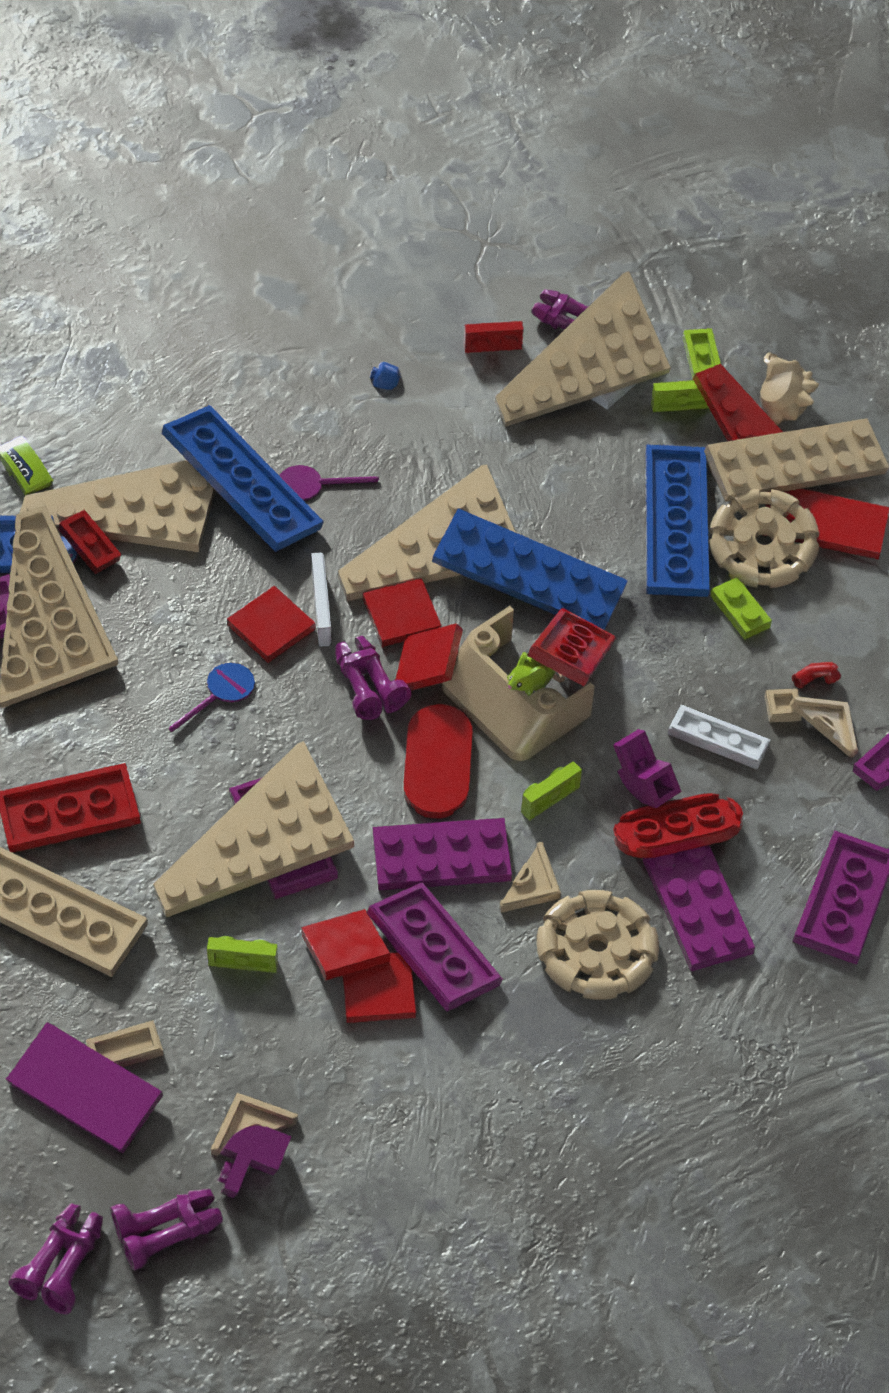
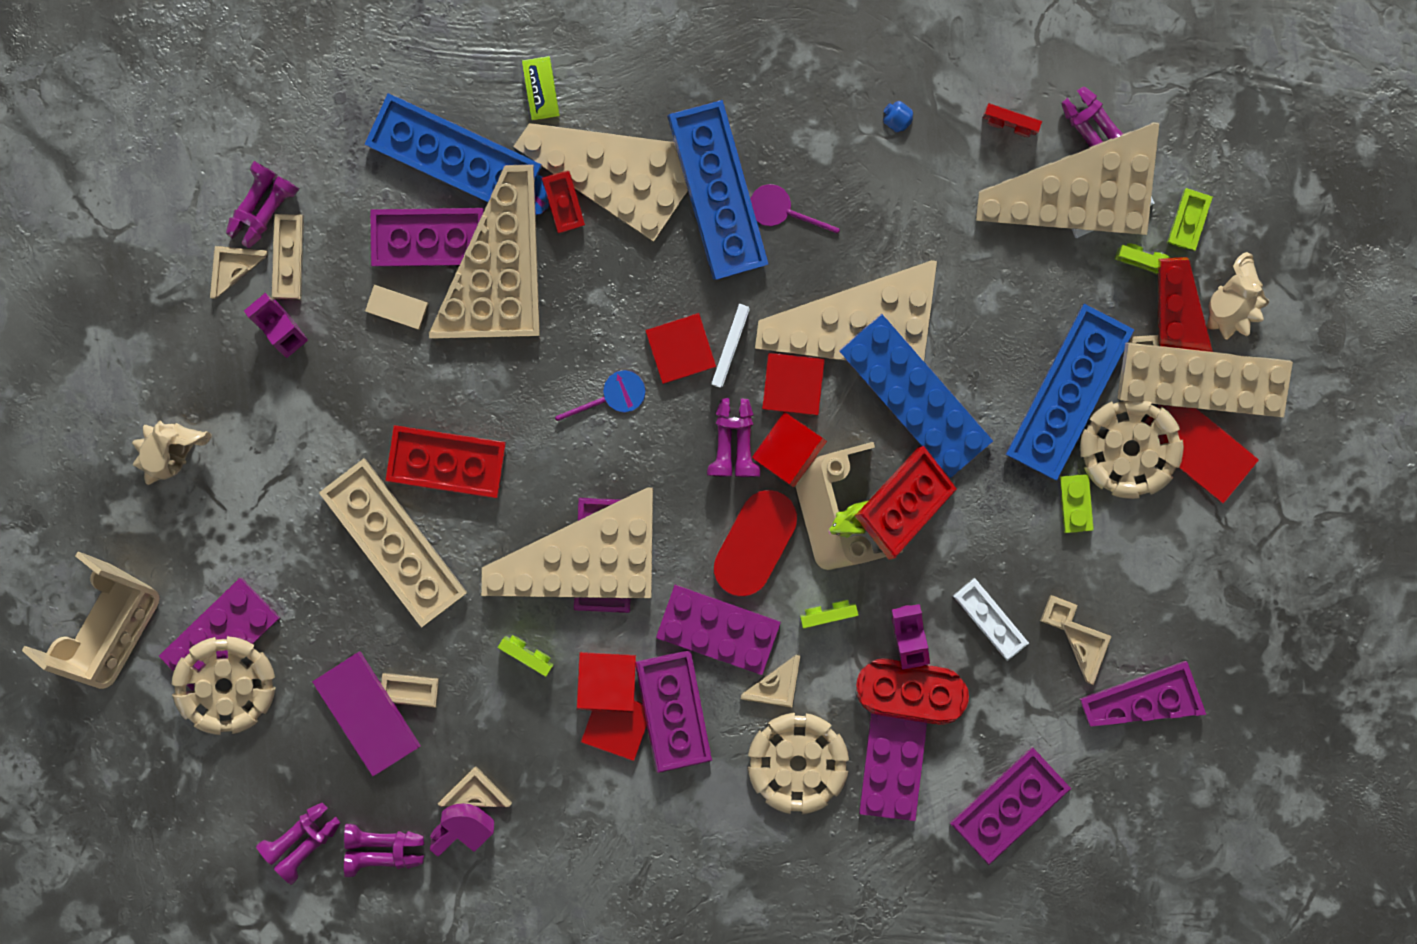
camera: 30 degrees right, 35 degrees up
red arm [792,662,841,688] -> none

